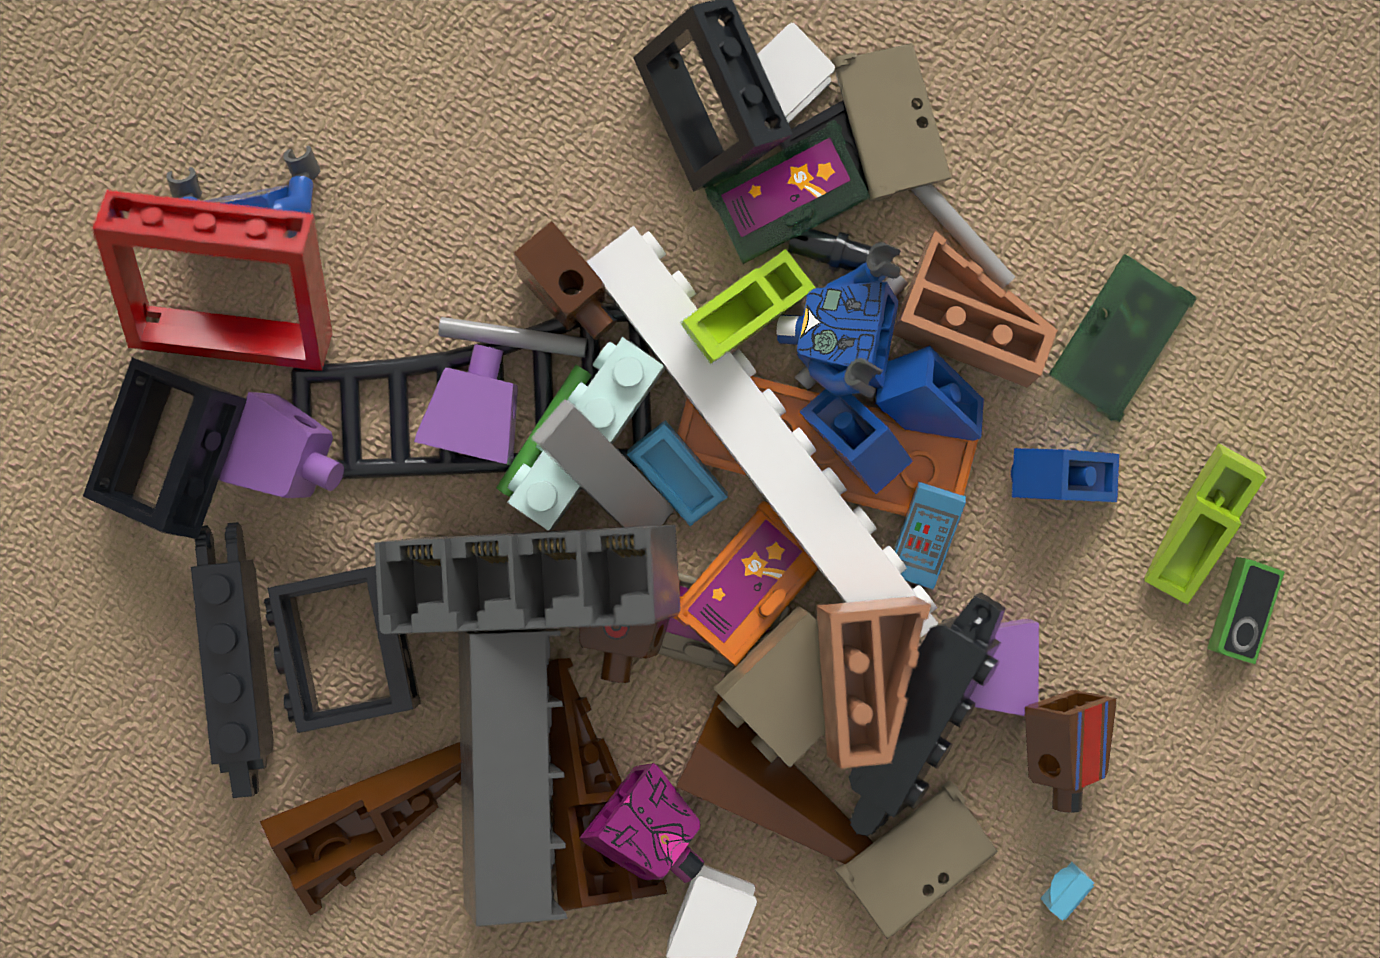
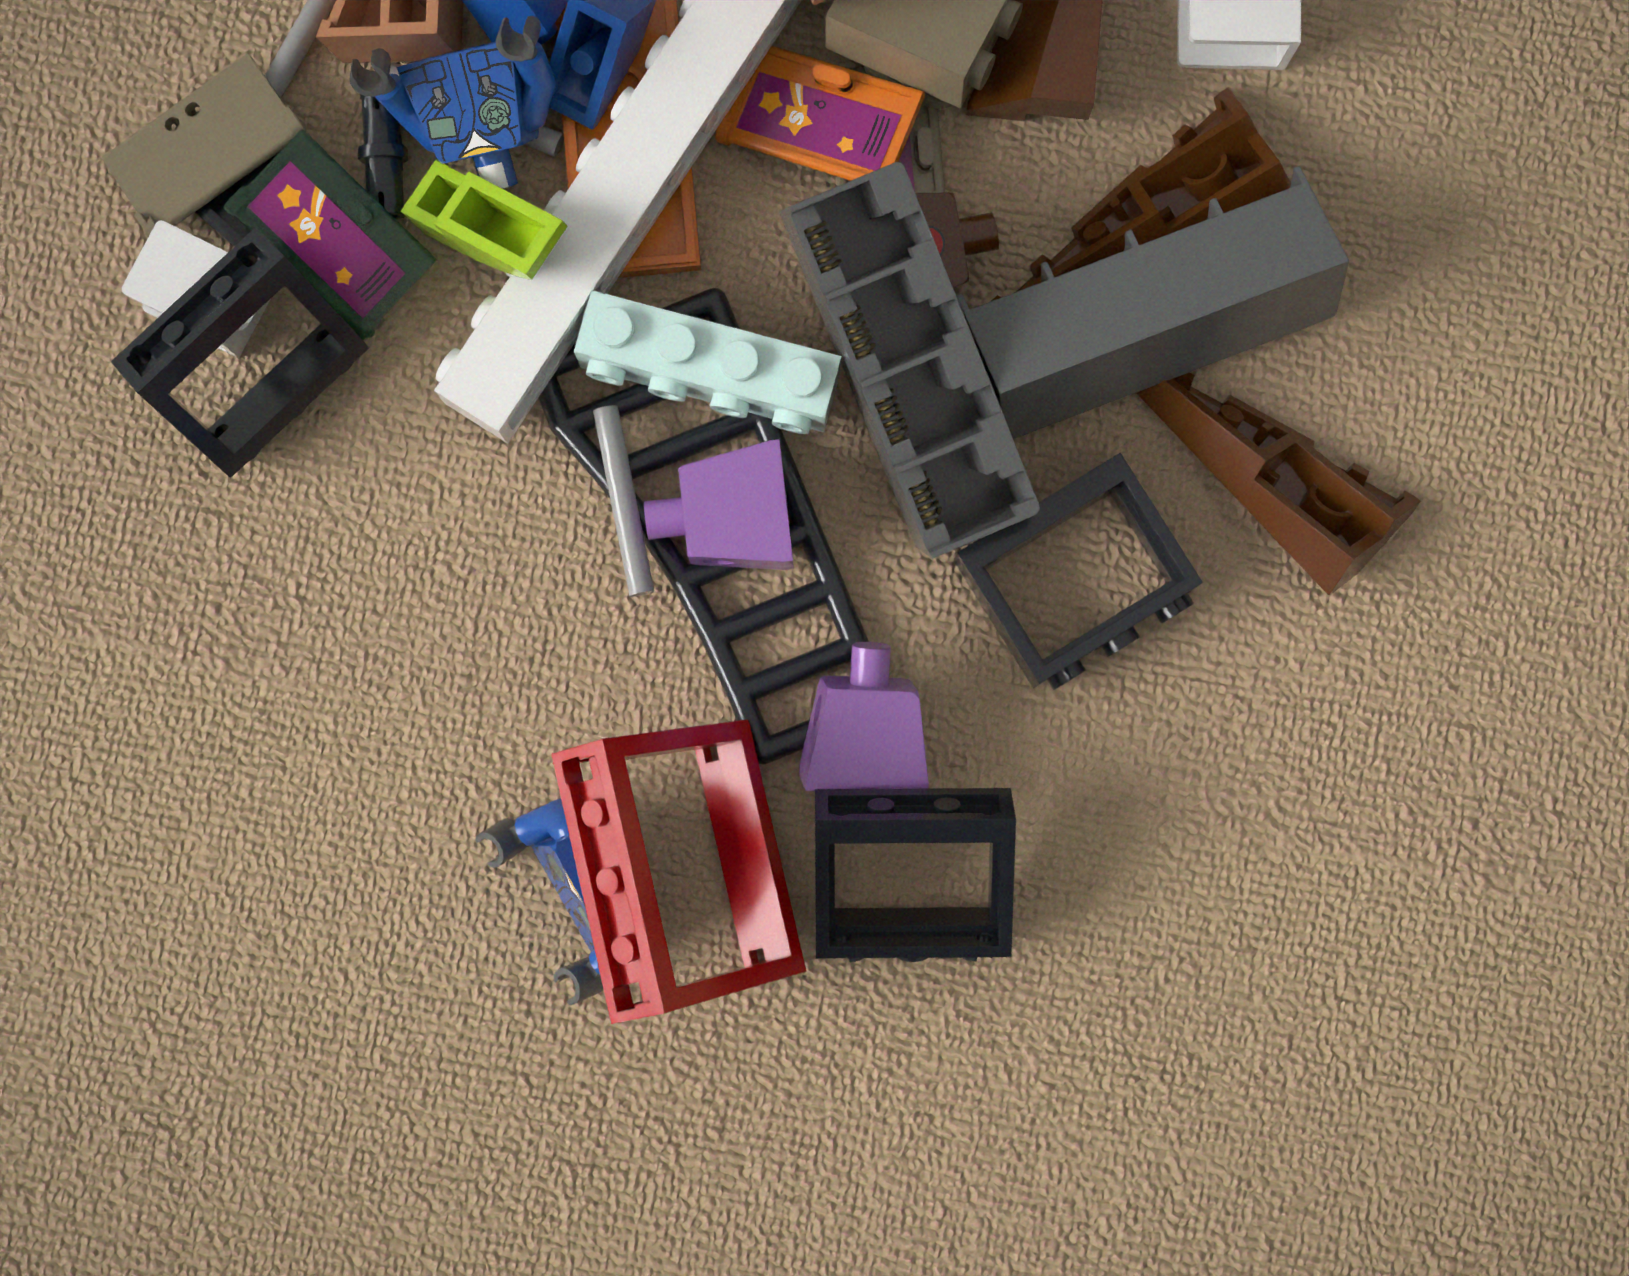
camera: 110 degrees left, 5 degrees down
black hinge [191,522,274,798] -> none
bright green bar [496,364,592,498] -> none
reddish brown torso [513,221,617,340] -> none
light grey tile [531,399,675,527] -> none
magenta torso [580,763,704,883] -> none
dark azure tile [627,420,728,526] -> none

